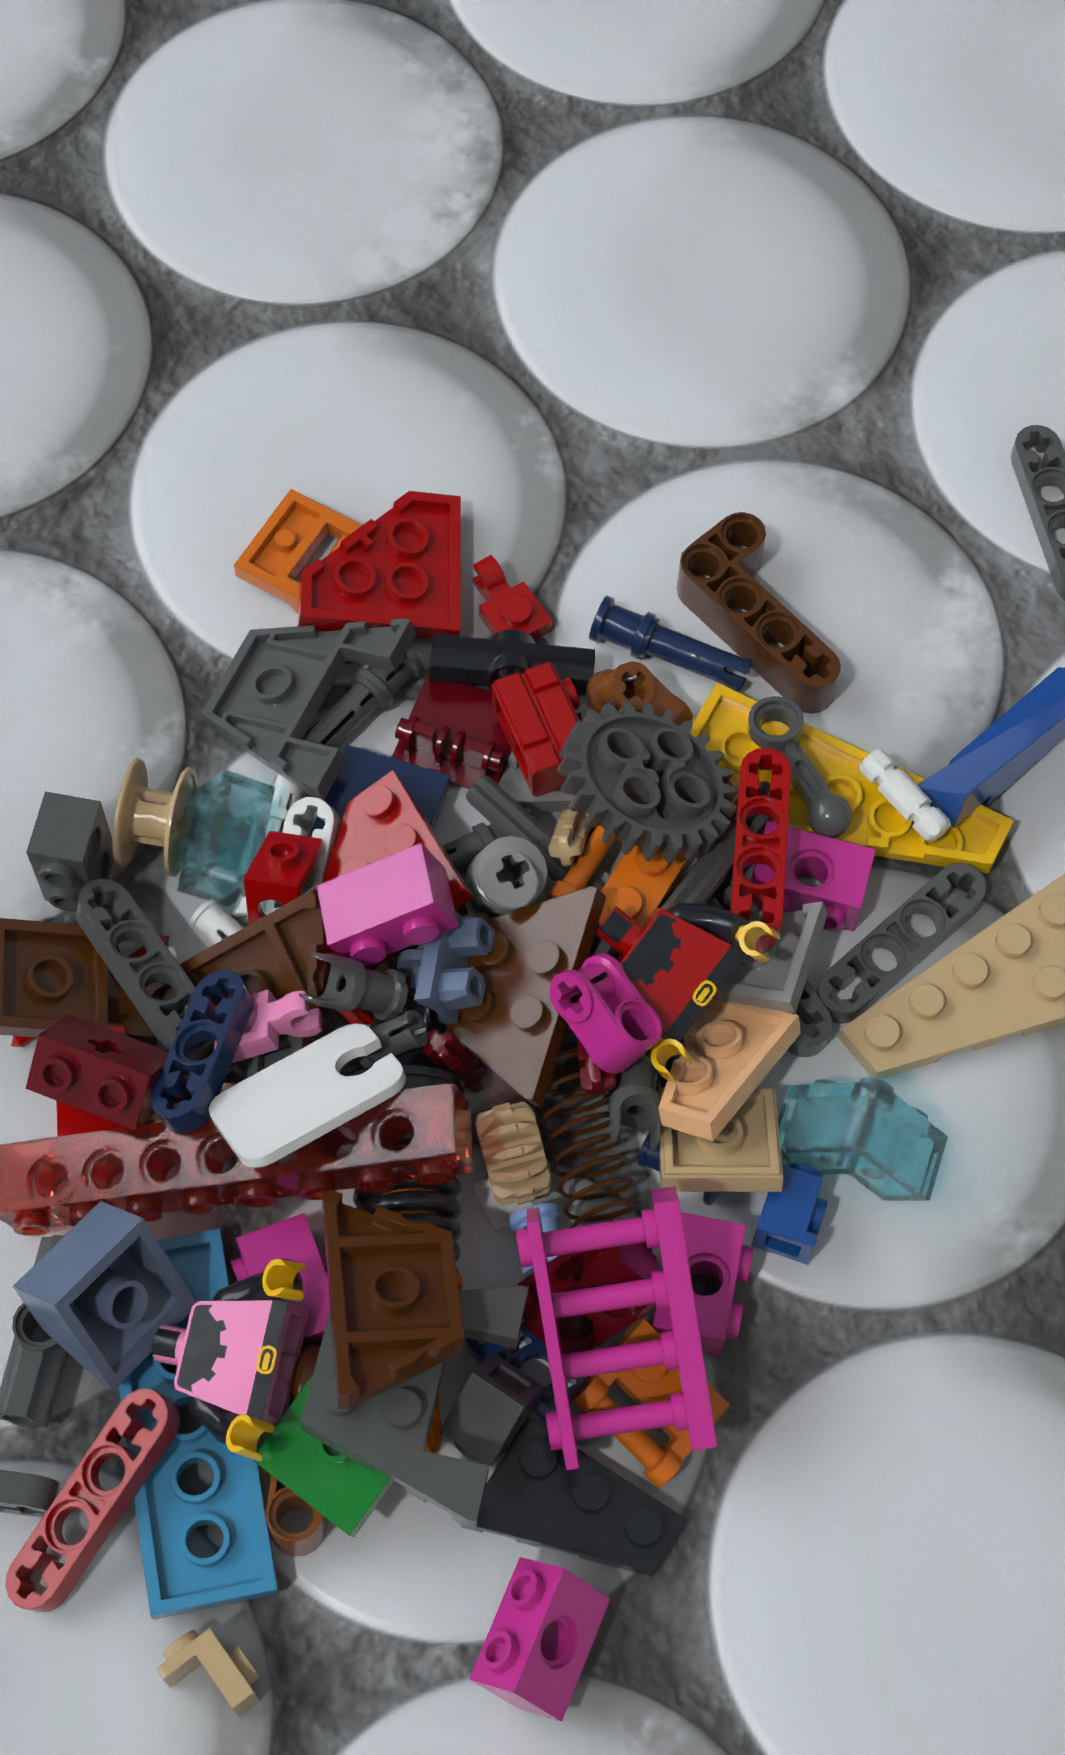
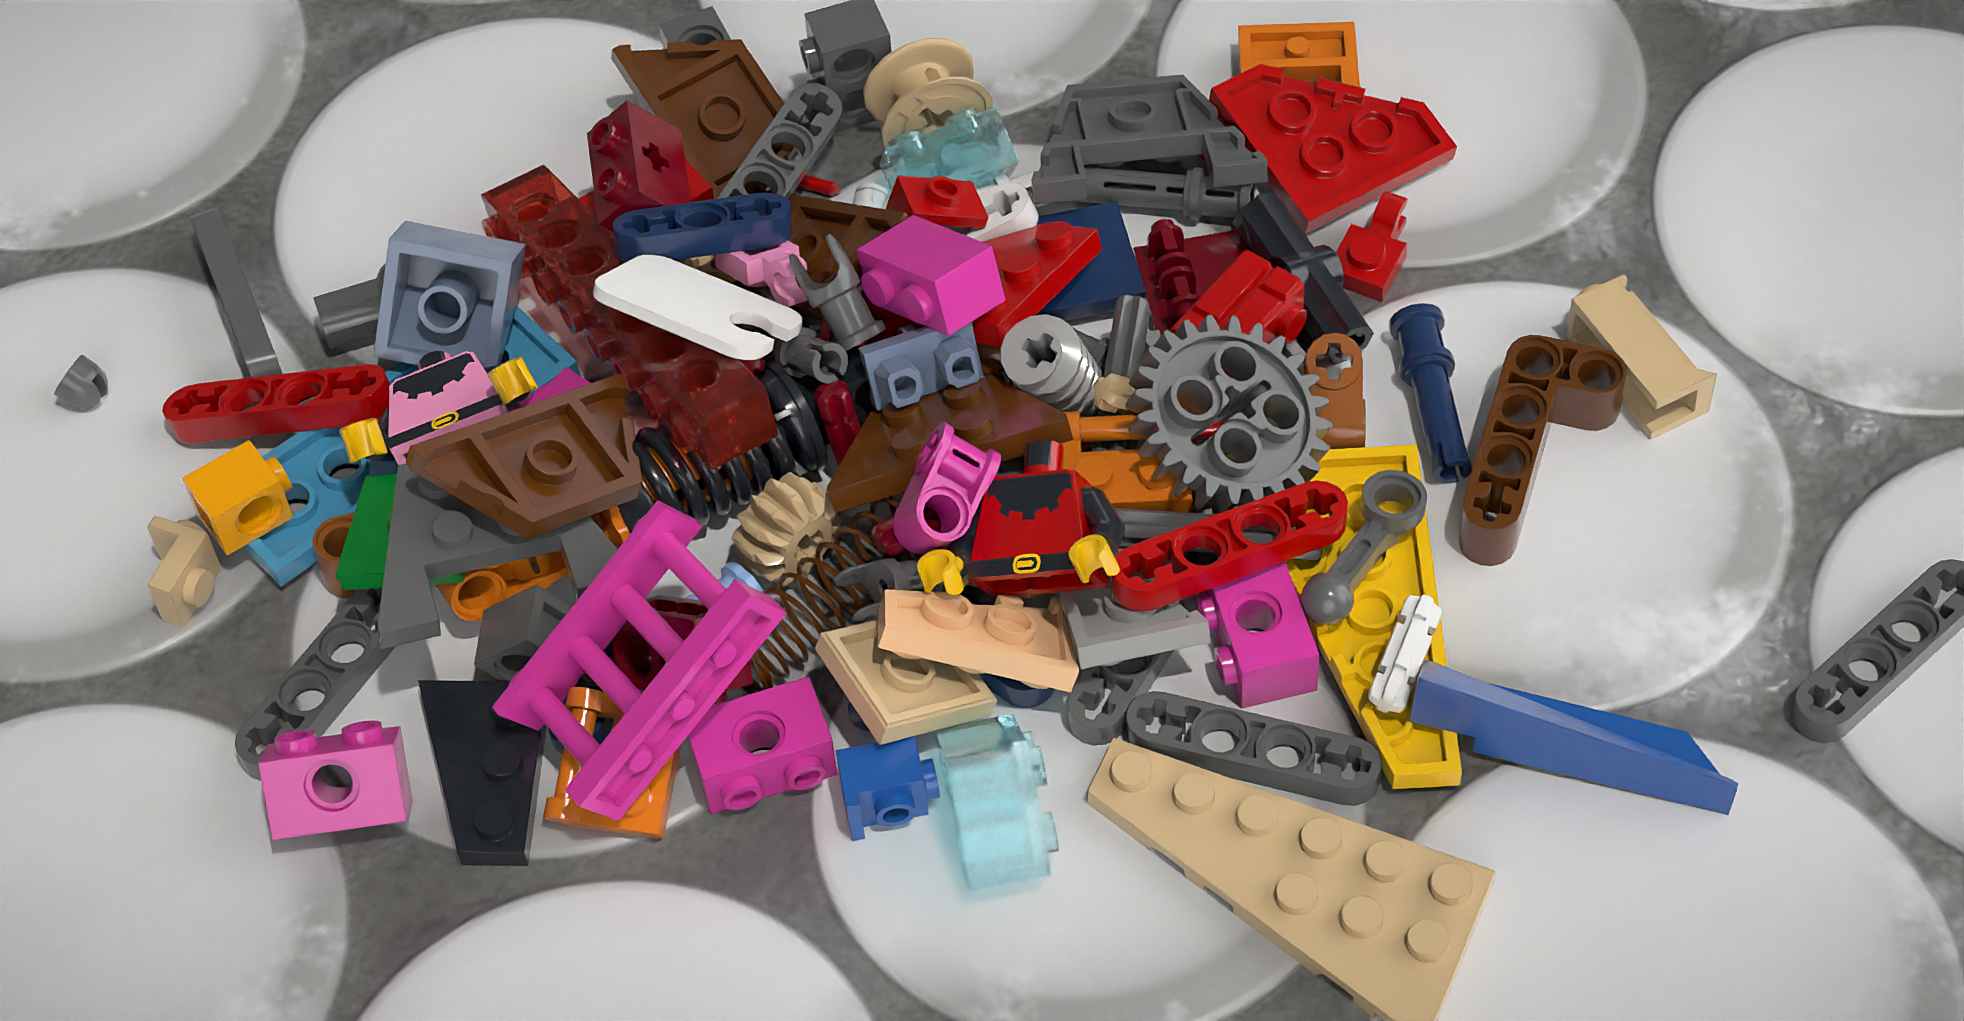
camera: 65 degrees right, 10 degrees down
none -> light orange brick [182,440,294,556]
none -> dark grey beam [235,588,396,781]
none -> tan window [1566,274,1717,440]

